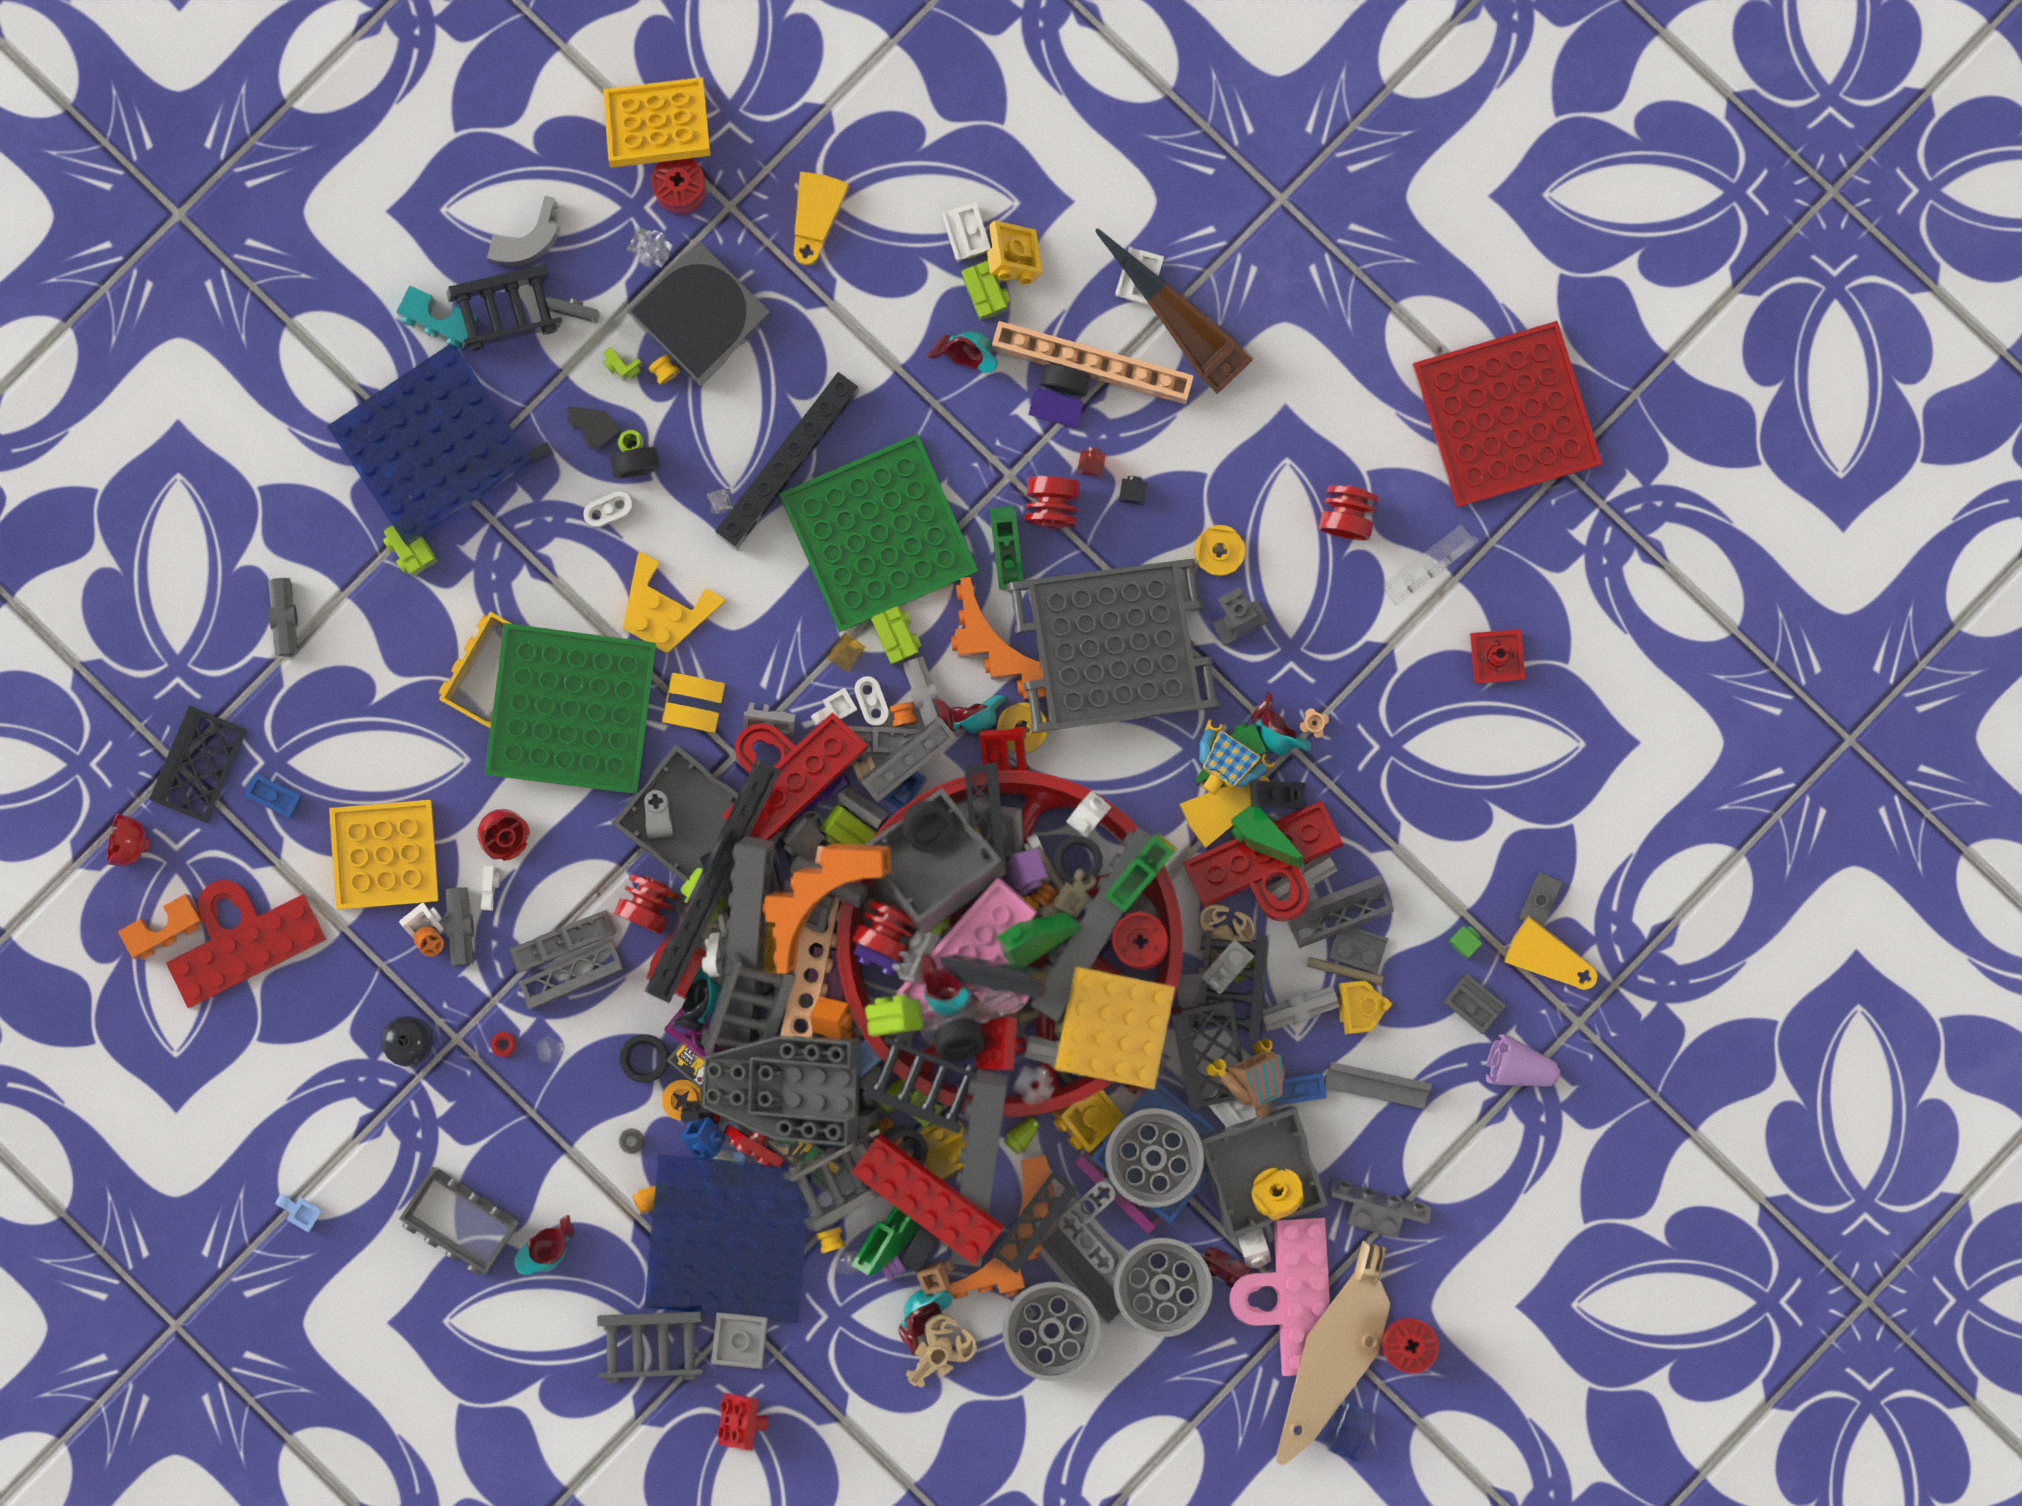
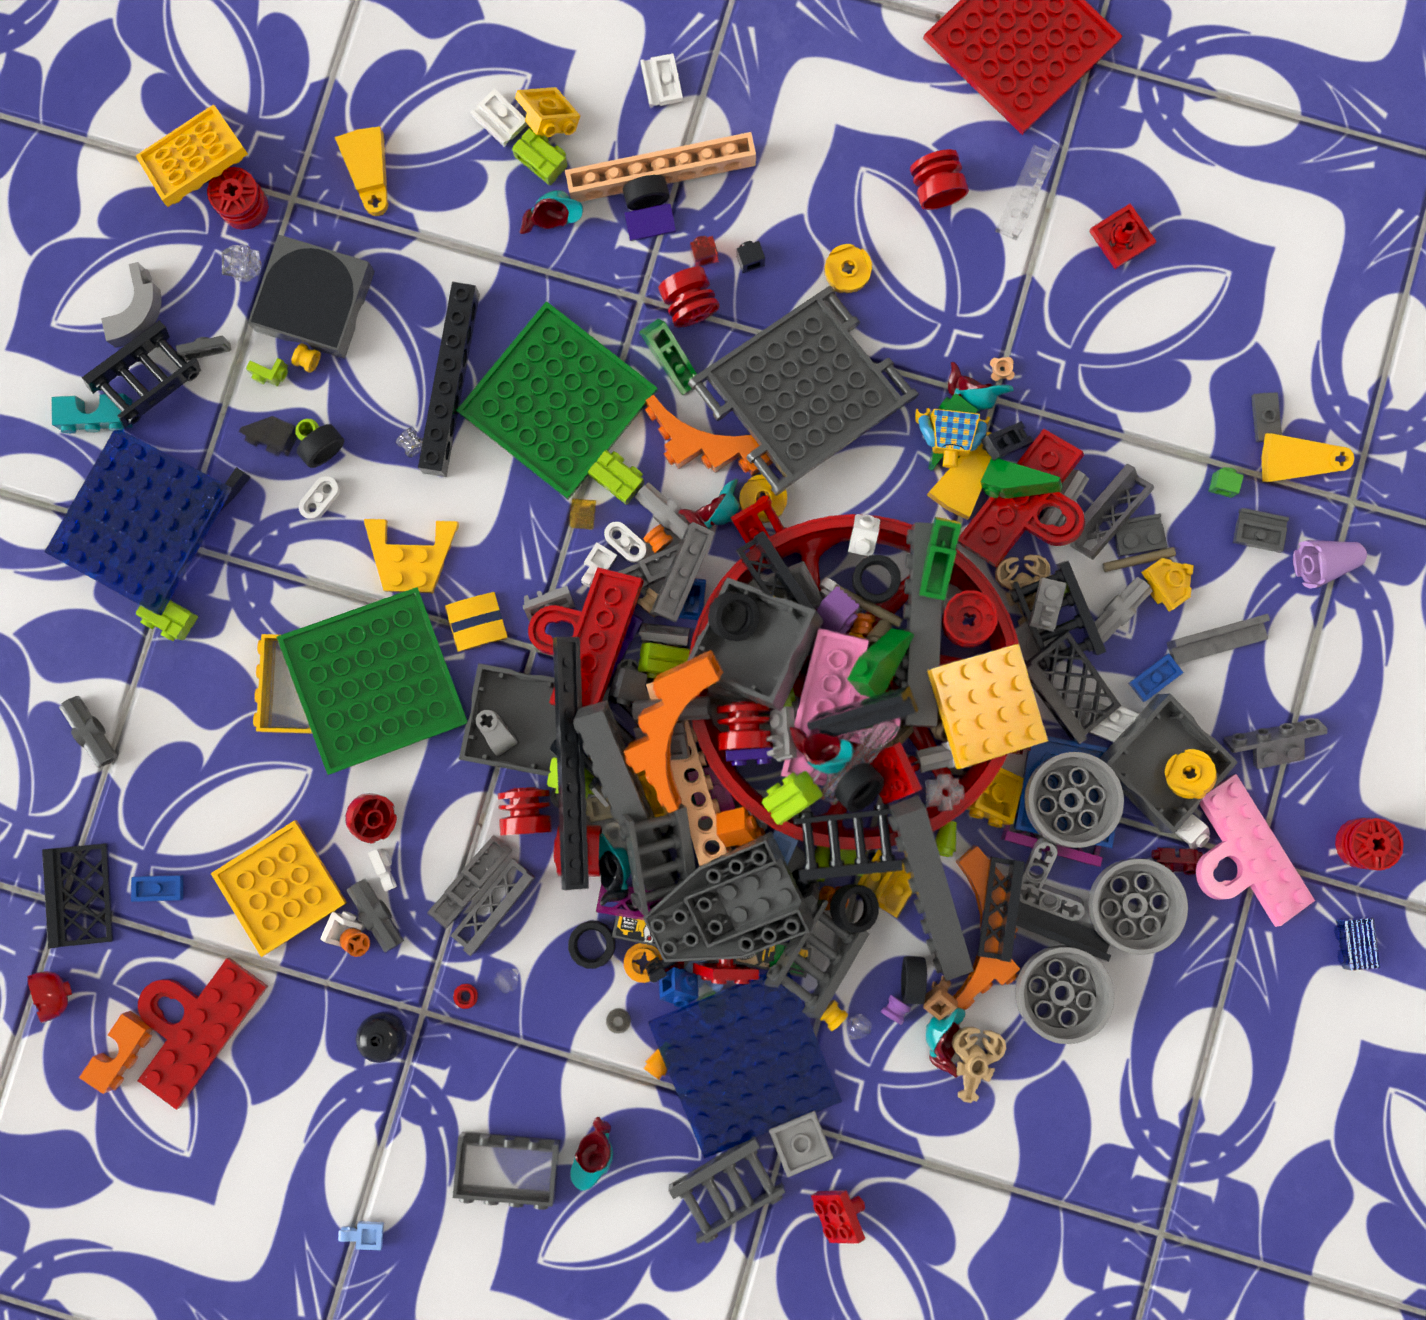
camera: 25 degrees left, 0 degrees up
white plate [702,932,726,977] -> none
red plate [851,1134,1005,1266] -> none
green slope [851,1206,921,1277] -> none
dark tan plate [1053,869,1096,918] -> none
reddish brown plate [1096,228,1254,394] -> none
medium nougat torso [1206,1039,1285,1117] -> none
dark grey tile [1212,587,1269,646] -> none
tan wing [1276,1241,1391,1465] -> none

